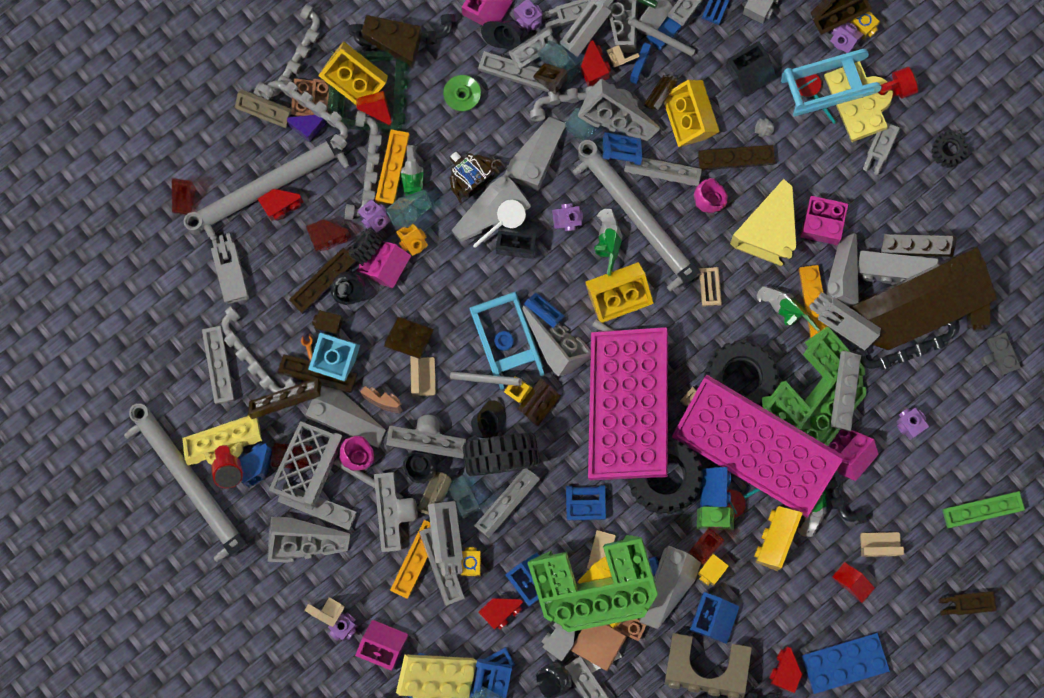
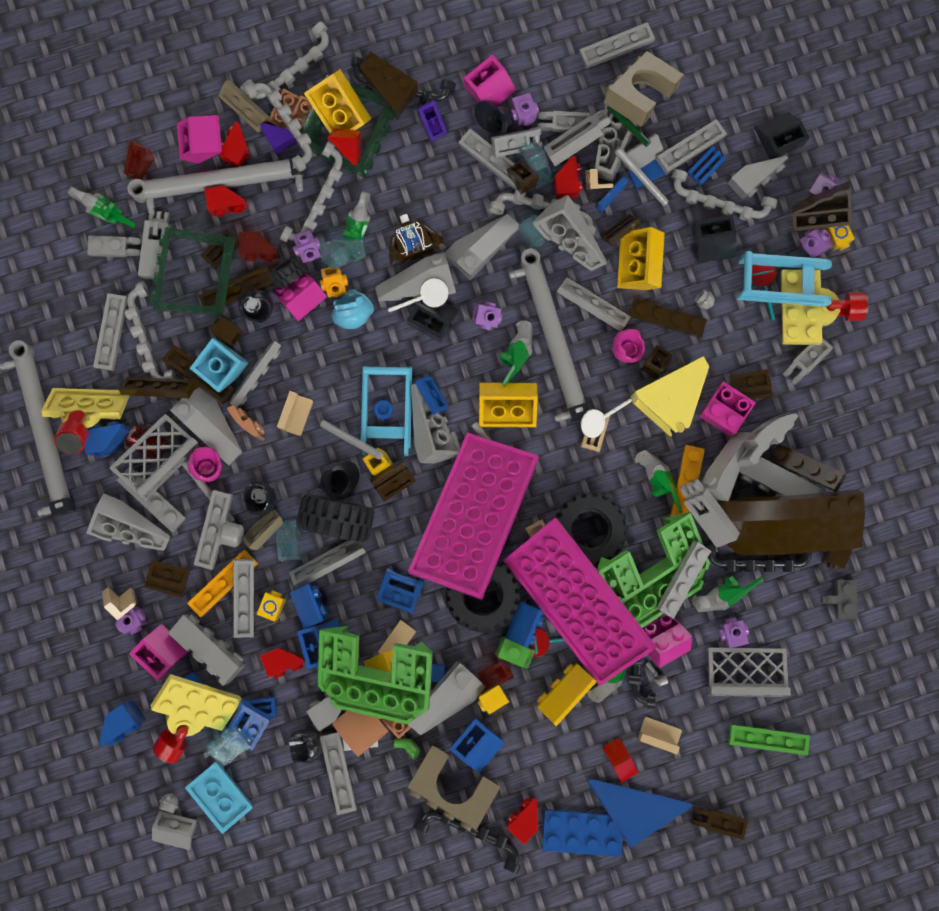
camera: 15 degrees right, 5 degrees up
orange hand [301,333,313,361] -> none
light orange plate [375,129,410,206] -> none
dark brown plate [384,317,434,359] -> none
light grey plate [386,414,466,459] -> none
light grey hinge [428,501,463,576] -> none
bright green dish [443,75,481,111] -> none
blue plate [603,132,642,165] -> none
black tyre [931,131,968,168] -> none
none -> green animal [67,186,136,228]
none -> light grey hinge [87,236,142,257]
none -> dark brown plate [144,560,191,598]
none -> clear green windscreen [150,227,235,316]
none -> light grey wedge [168,614,246,686]
none -> dark pink slope [177,115,222,164]
none -> dark brown tile [201,229,242,270]
none -> red slope [218,122,250,167]
none -> light grey plate [229,341,281,407]
none -> blue slope [290,584,329,629]
none -> medium azure helmet [331,289,374,329]
none -> bright green arm [394,738,420,760]
none -> dark purple slope [417,99,448,142]
none -> white piece [581,399,632,438]
none -> blue tile [587,779,692,848]
none -> dark brown slope [641,345,672,379]
none -> light grey hand [645,662,668,686]
none -> light grey bar [671,169,778,221]
none -> animal [692,576,764,612]
none -> light grey fence [708,648,791,697]
none -> dark brown plate [729,369,774,400]
none -> light grey slope [737,413,798,467]

